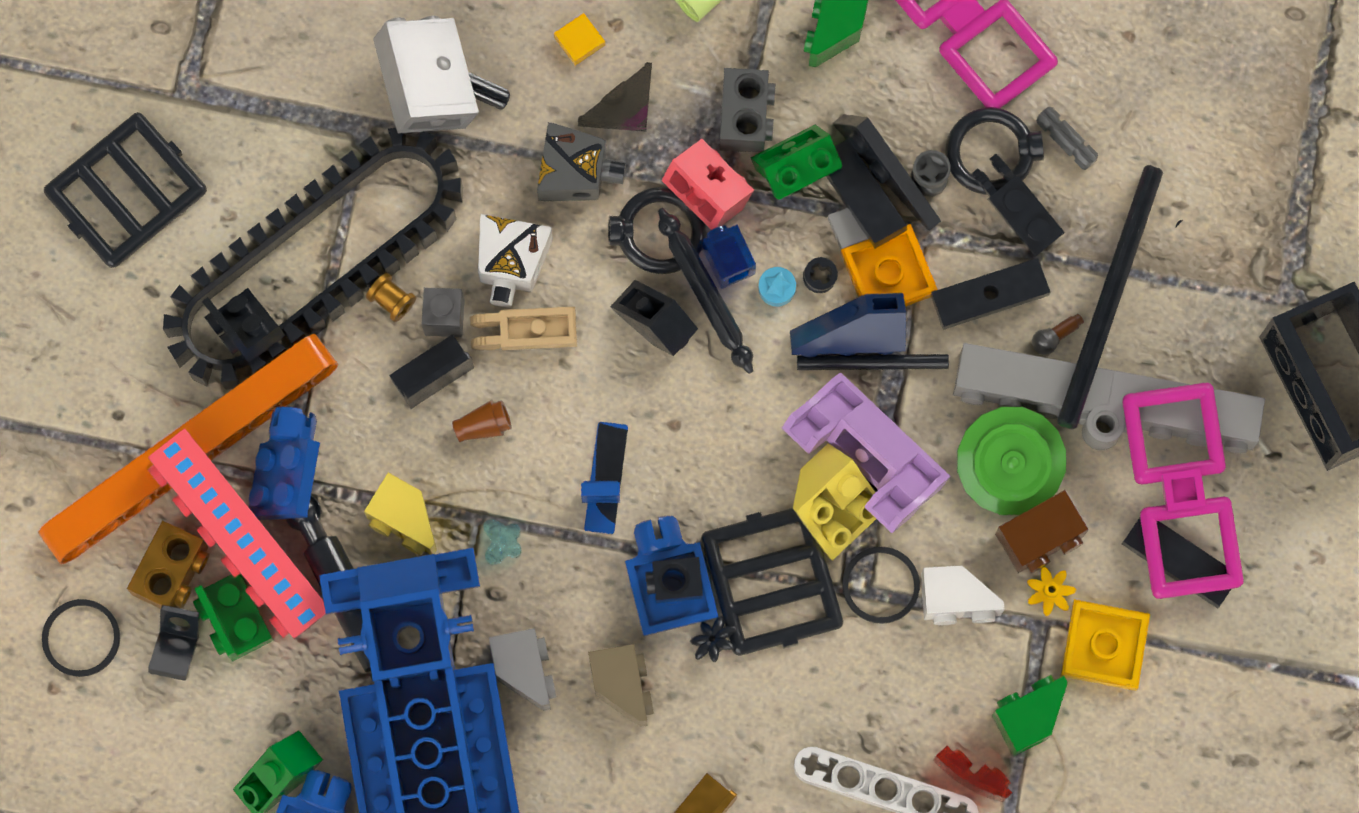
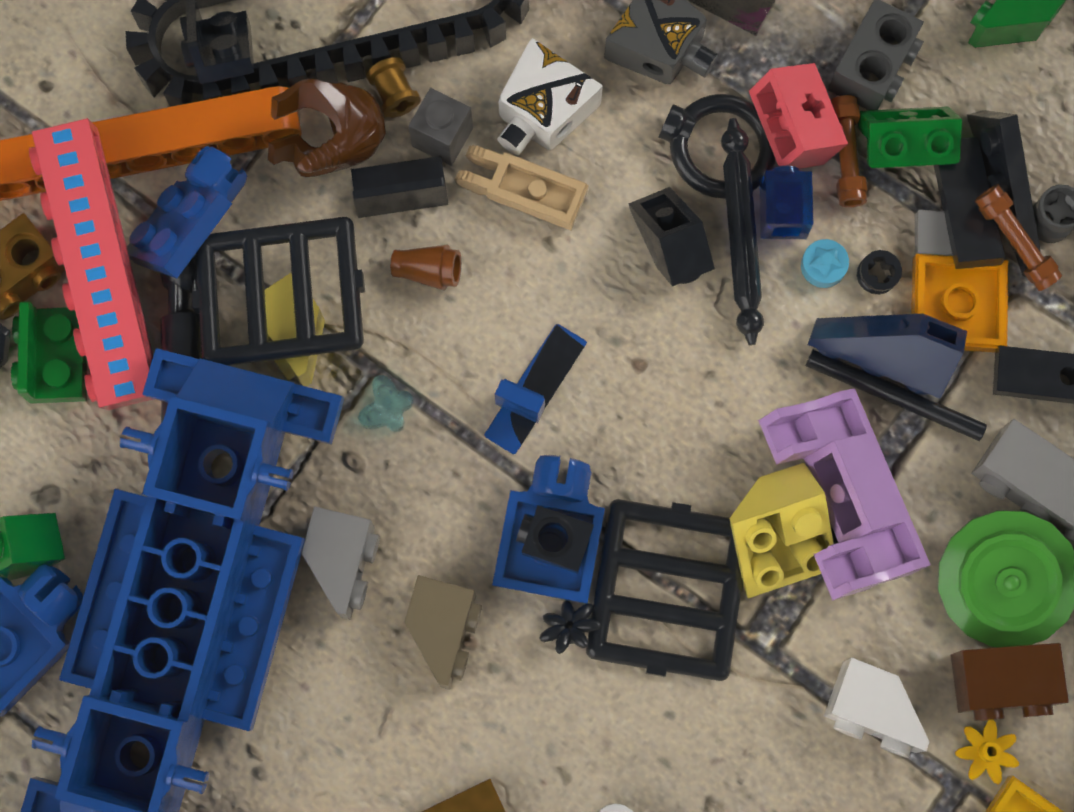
camera: 25 degrees right, 0 degrees up
black piece [842,547,920,624] -> none
none -> black bar [192,217,365,366]
none -> reddish brown piece [268,79,386,177]
none -> dark orange bar [830,95,867,207]
none -> dark orange bar [975,184,1062,291]

